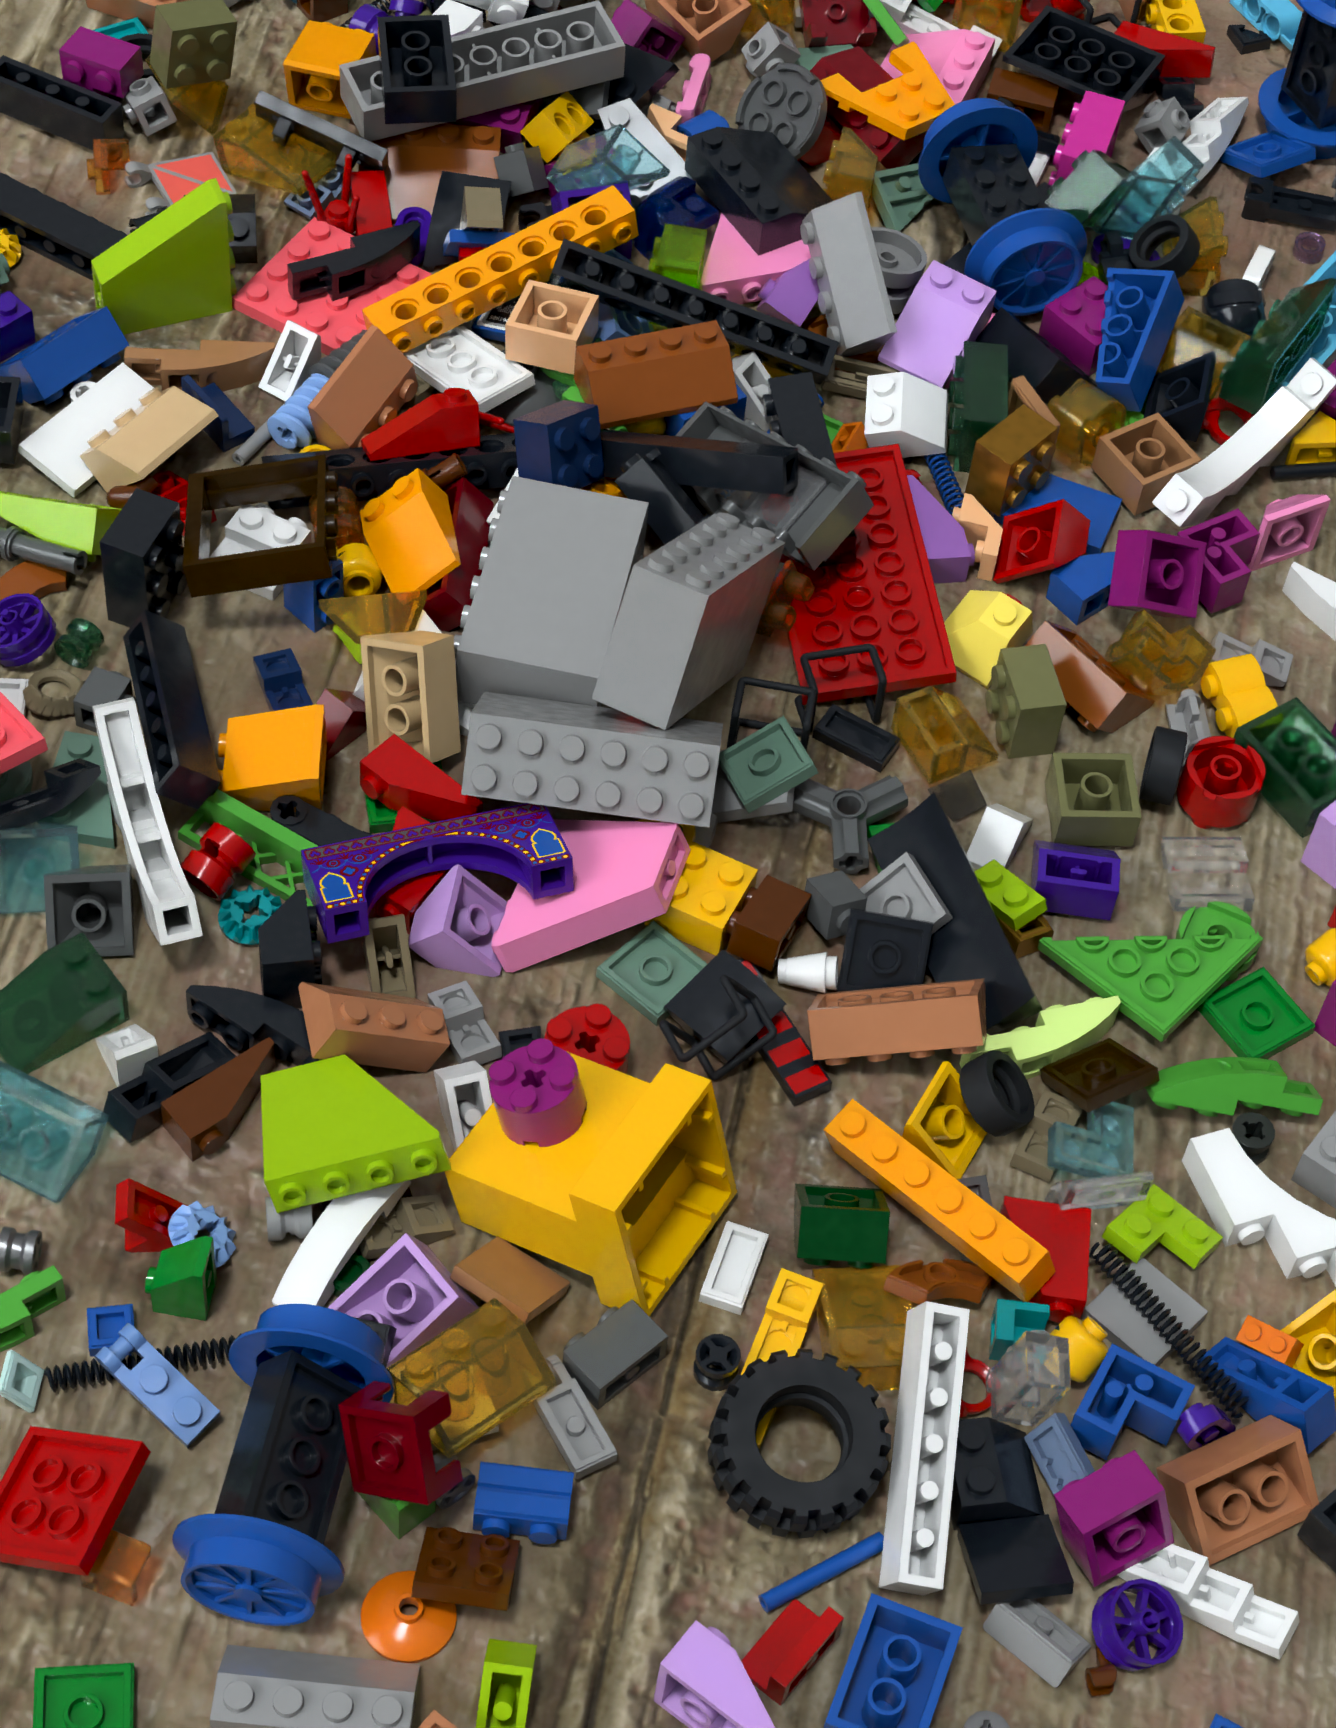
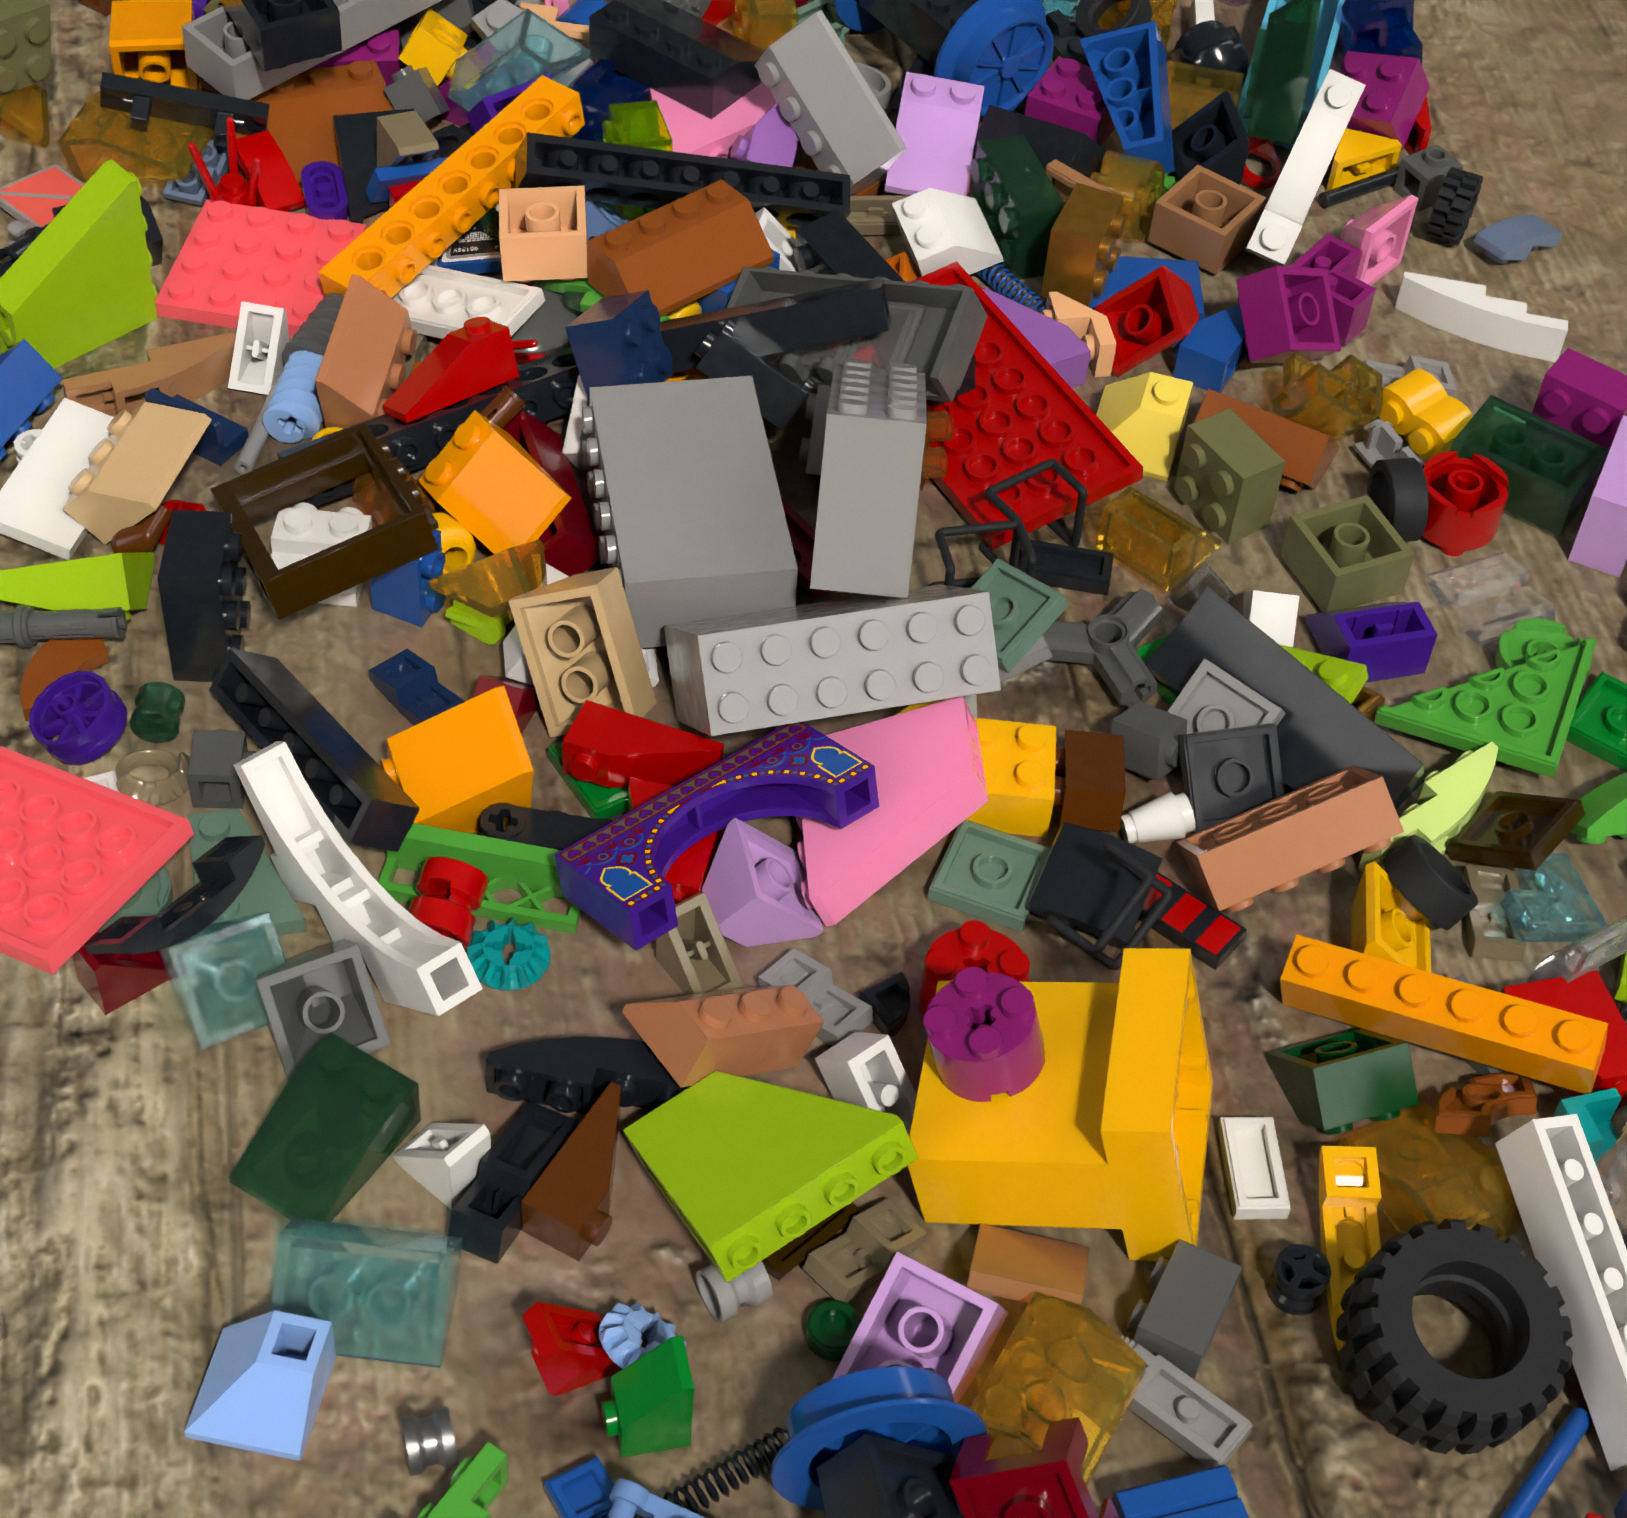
camera: 20 degrees left, 5 degrees down
black slope [258,890,322,1009] -> none
white slope [272,1180,411,1307] -> none
black slope [287,220,420,301] -> none

